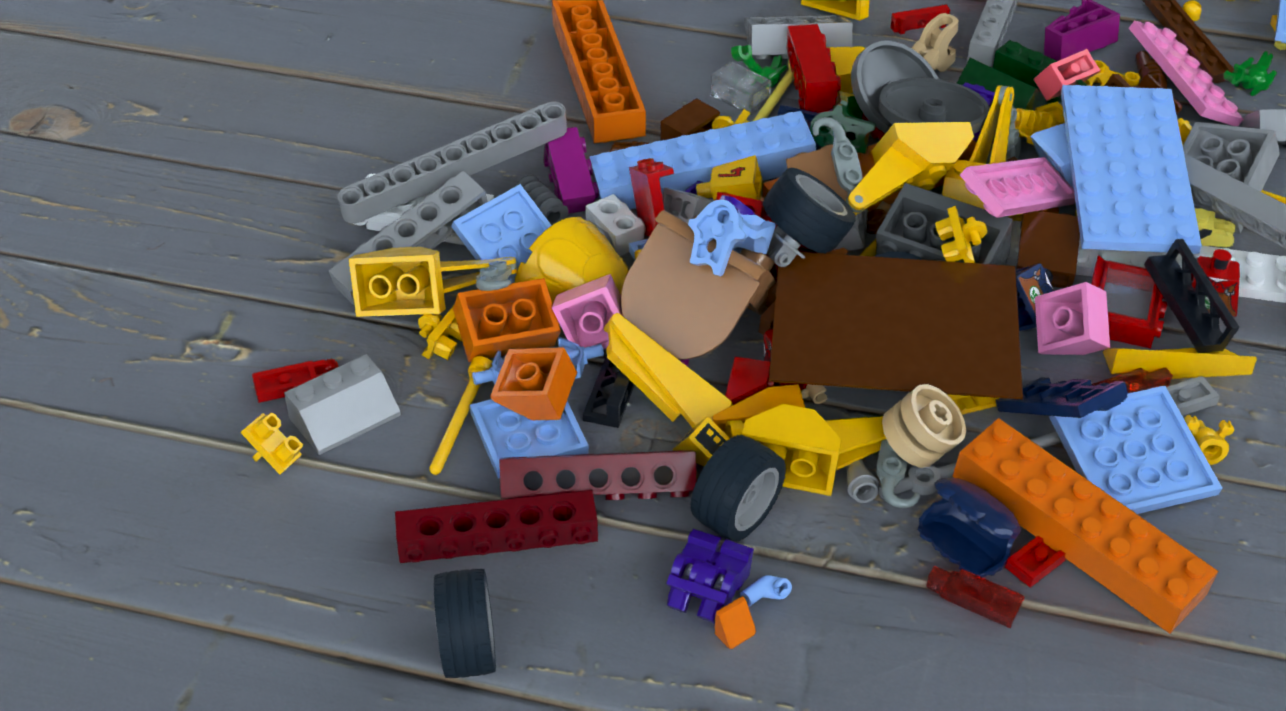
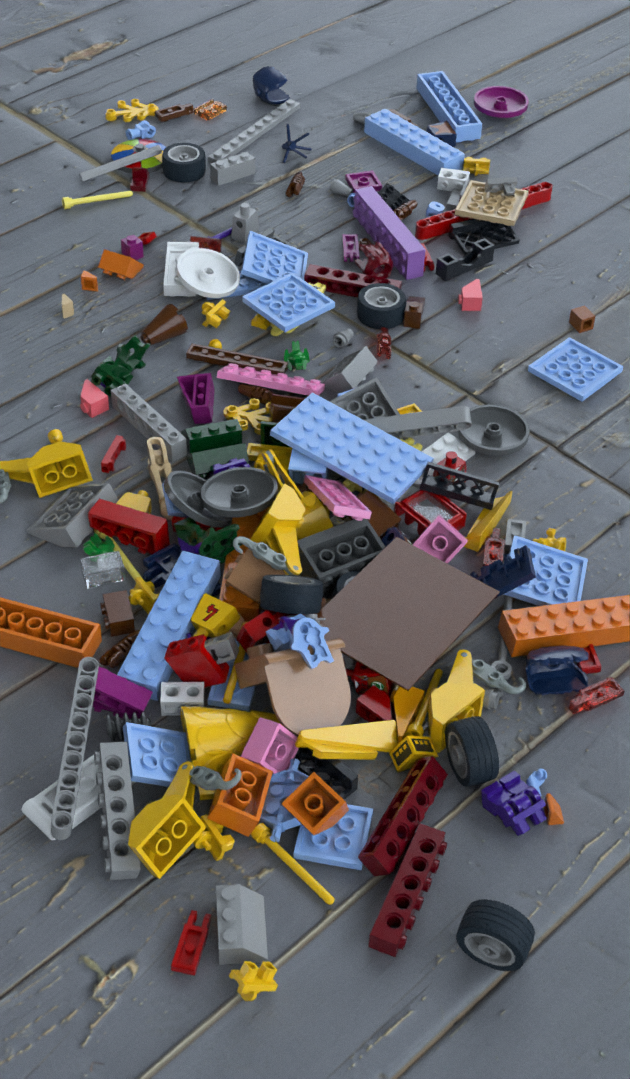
camera: 60 degrees left, 0 degrees up
tan wheel [882,384,966,468] -> none
yellow hips [935,206,987,263] -> none
coral slope [1034,49,1100,101] -> none

